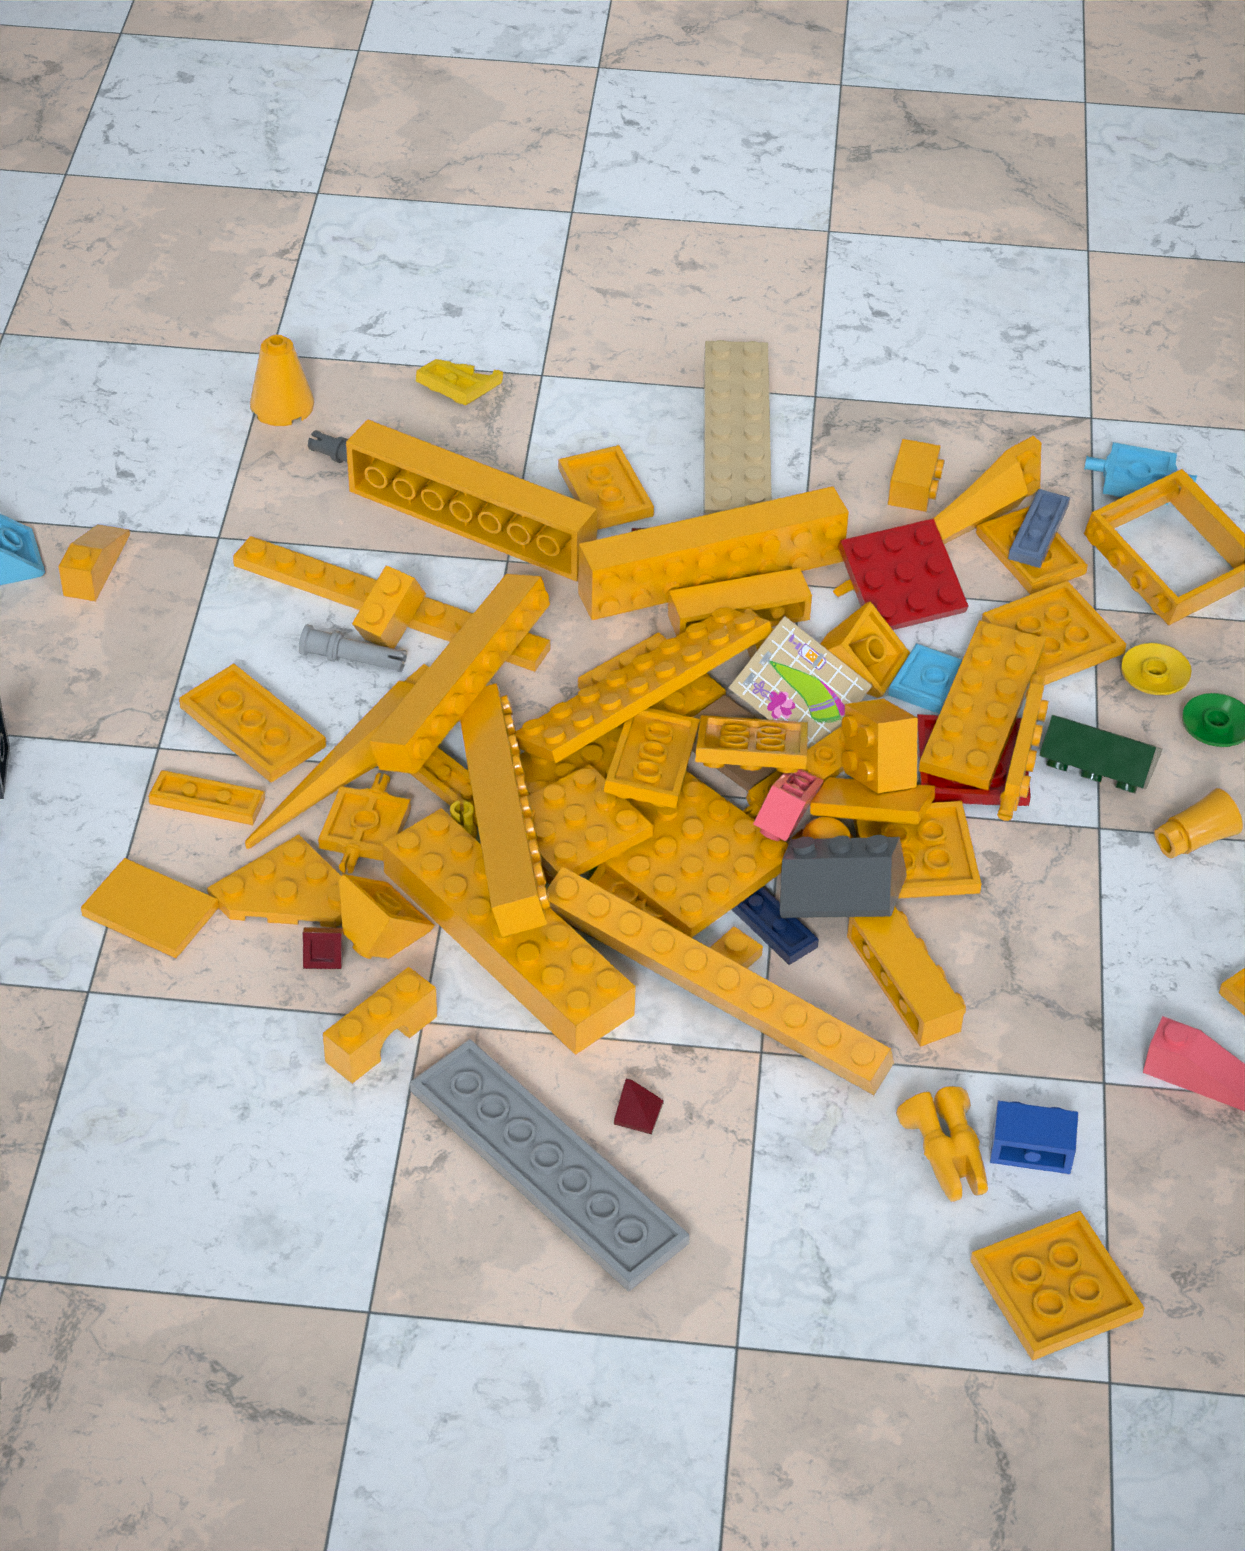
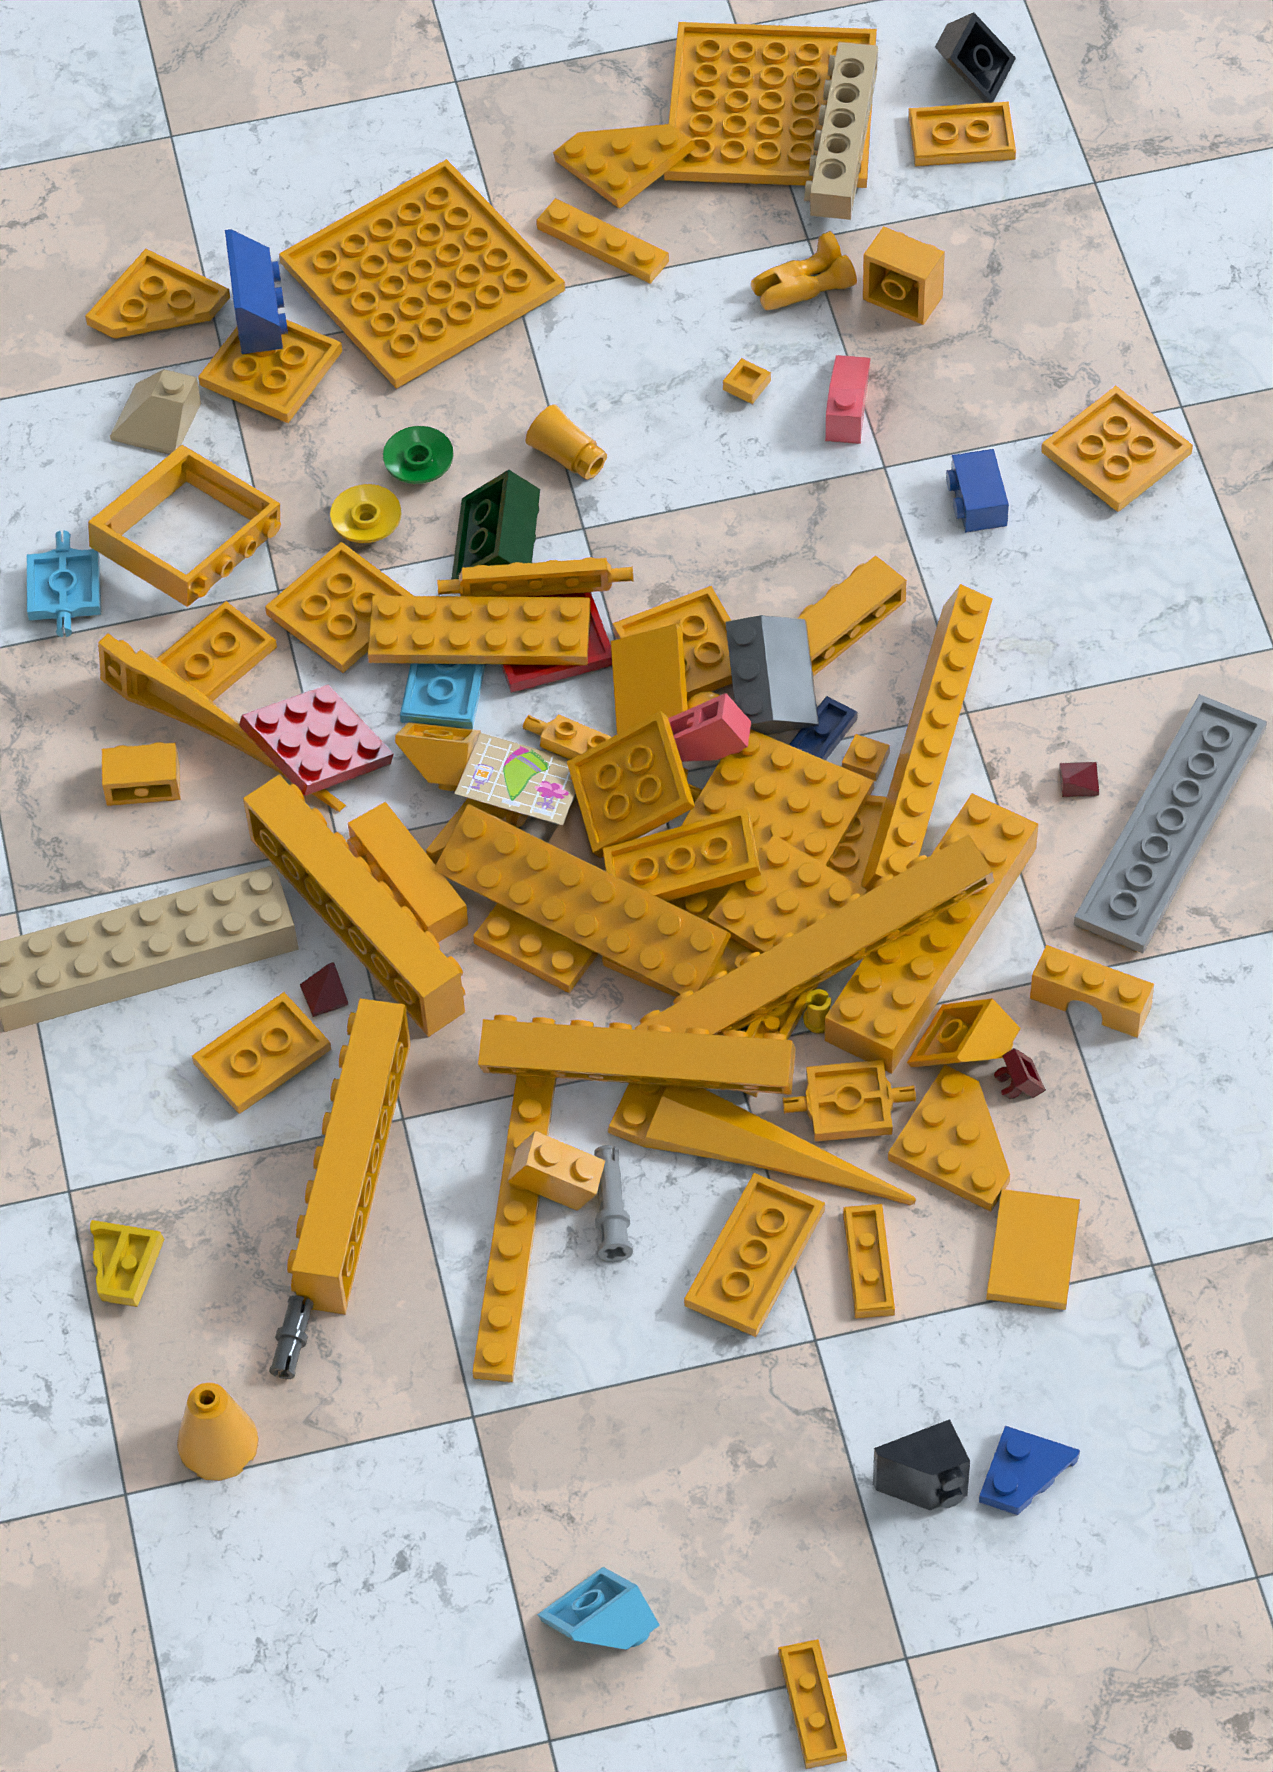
camera: 105 degrees left, 10 degrees up
light orange slope [58,524,130,602] -> none
light orange brick [841,698,918,794] -> none
light orange piece [896,1086,988,1202] -> none
sand blue tile [1008,489,1070,568] -> none

